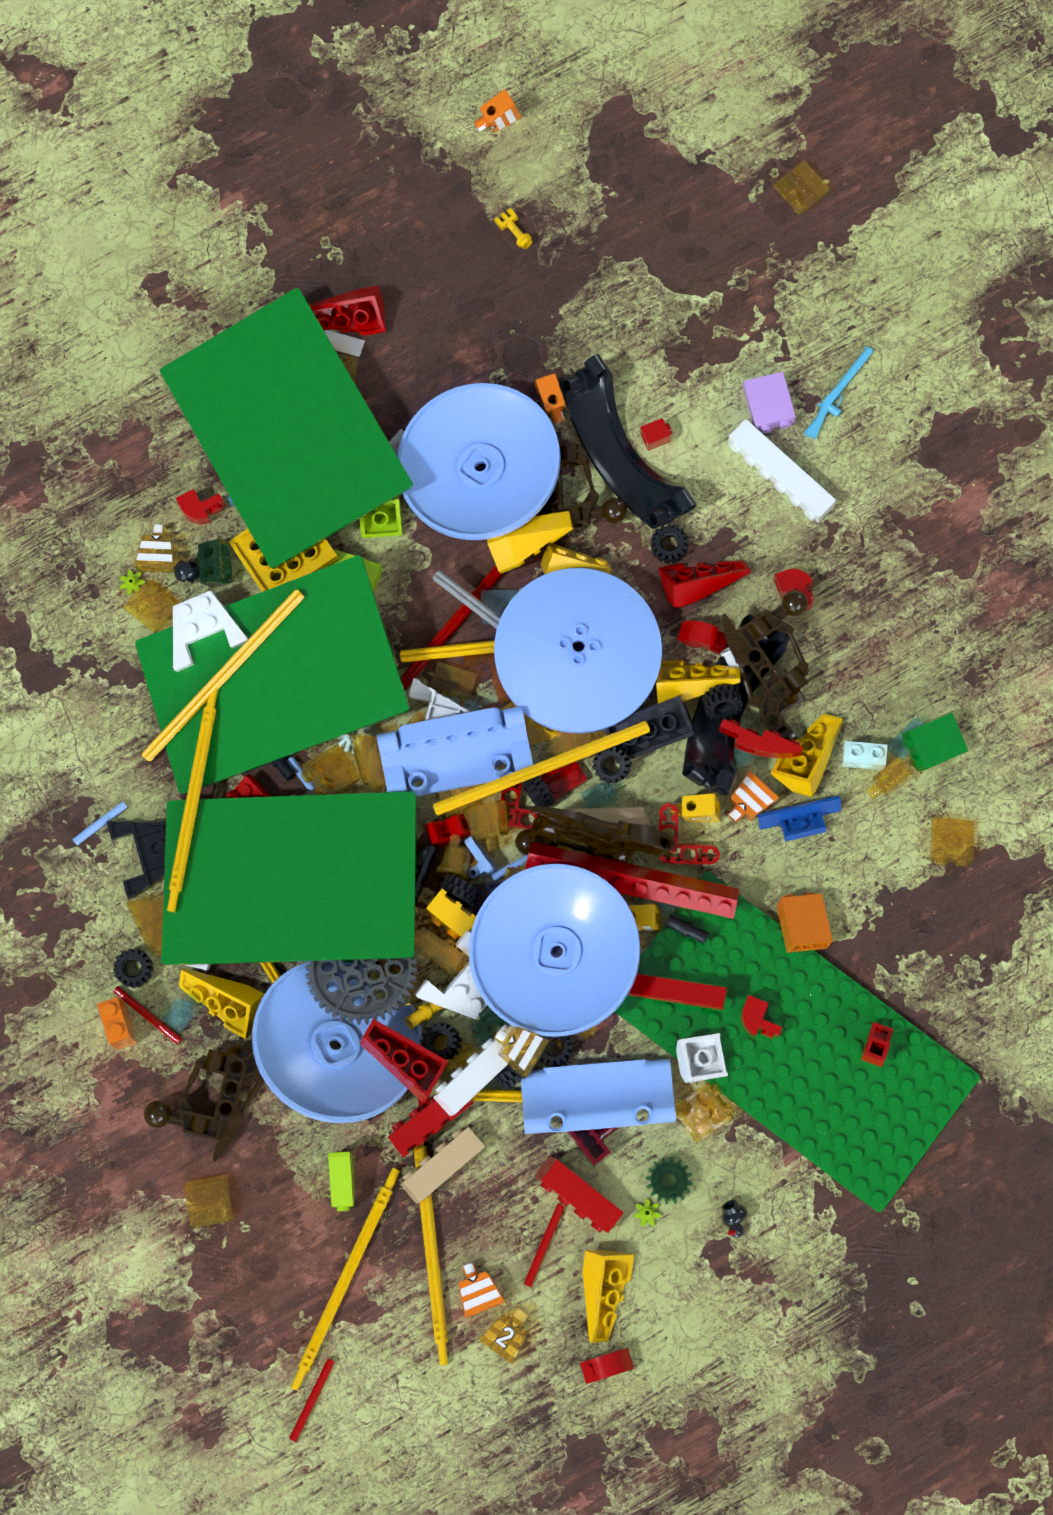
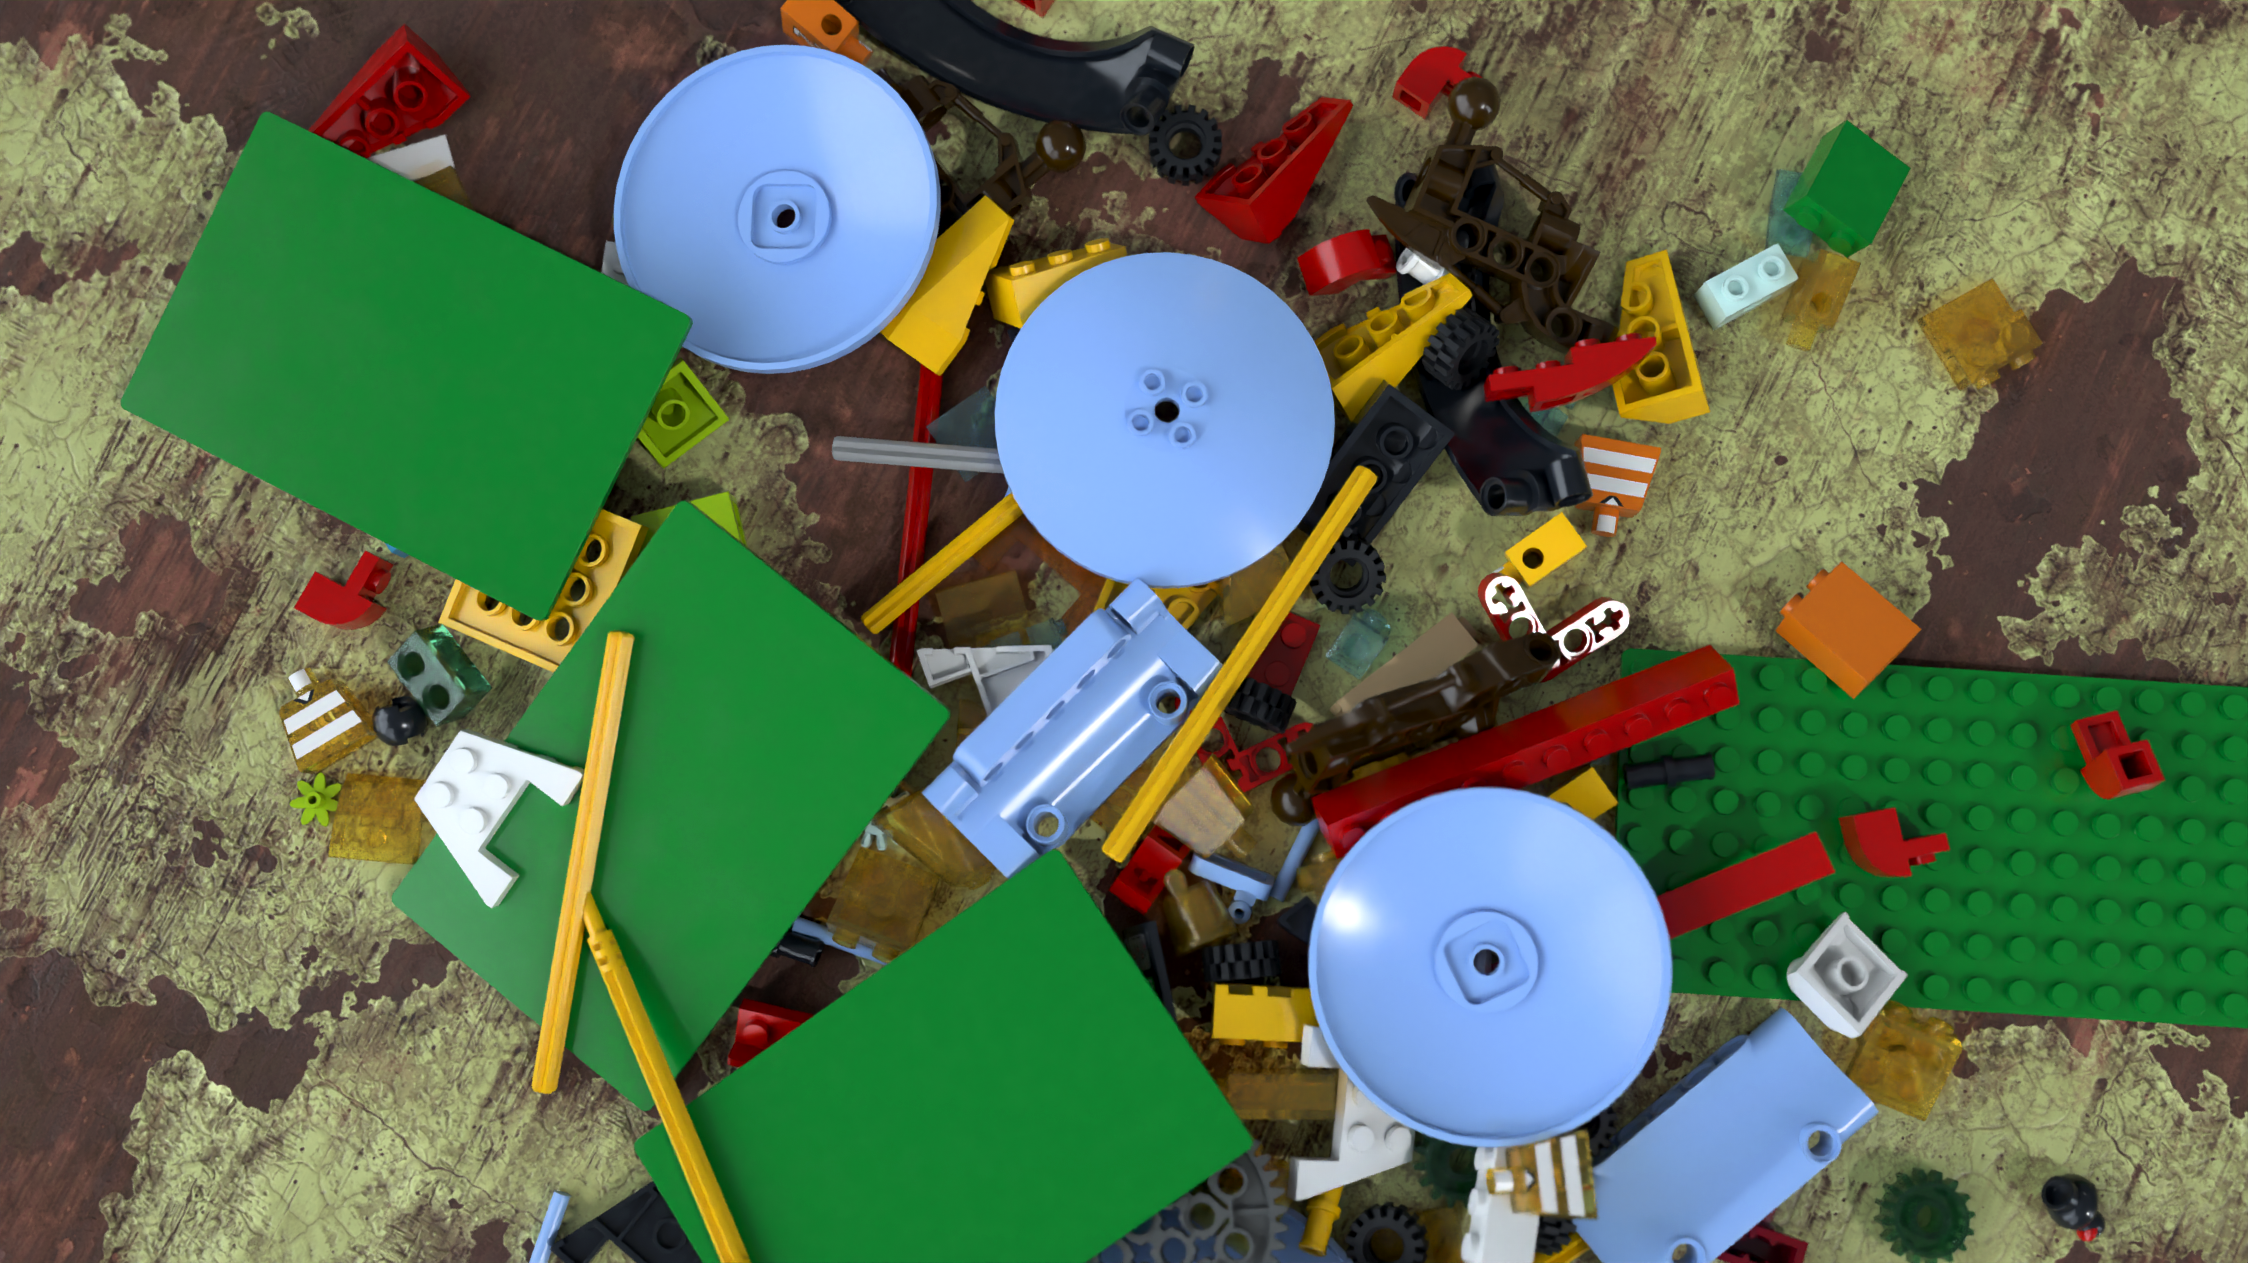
camera: 35 degrees left, 5 degrees up
blue bracket [757,795,841,842] -> none

